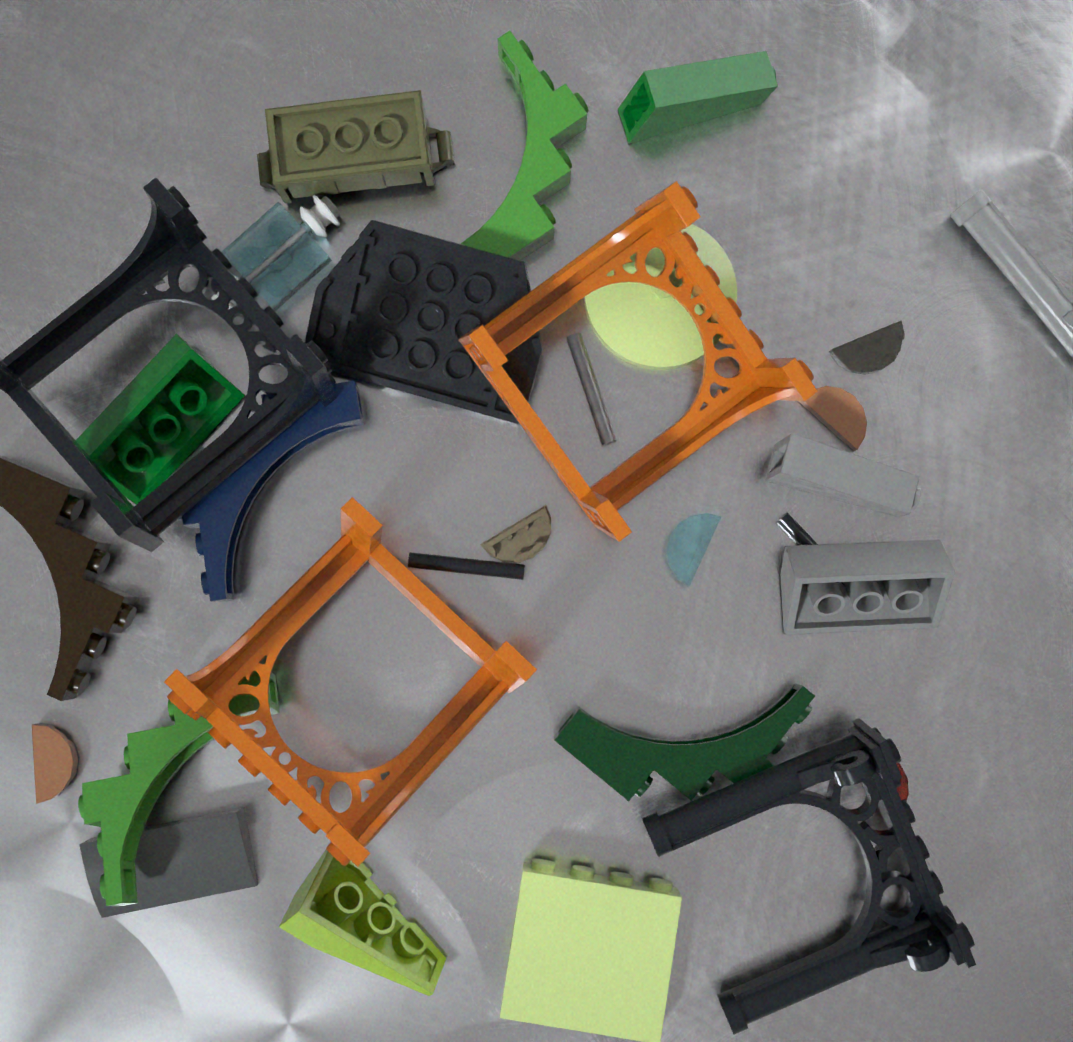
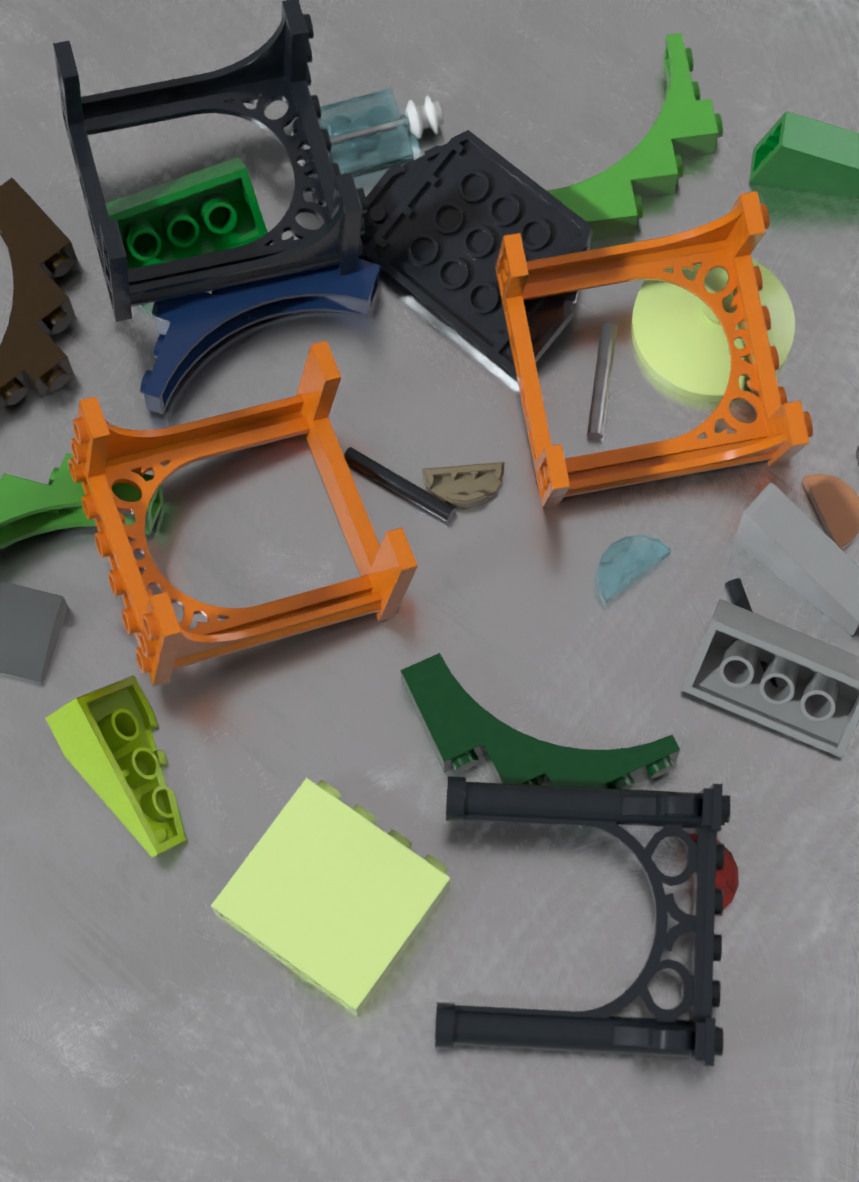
camera: 30 degrees right, 15 degrees down
olive container [257,90,454,203] -> none

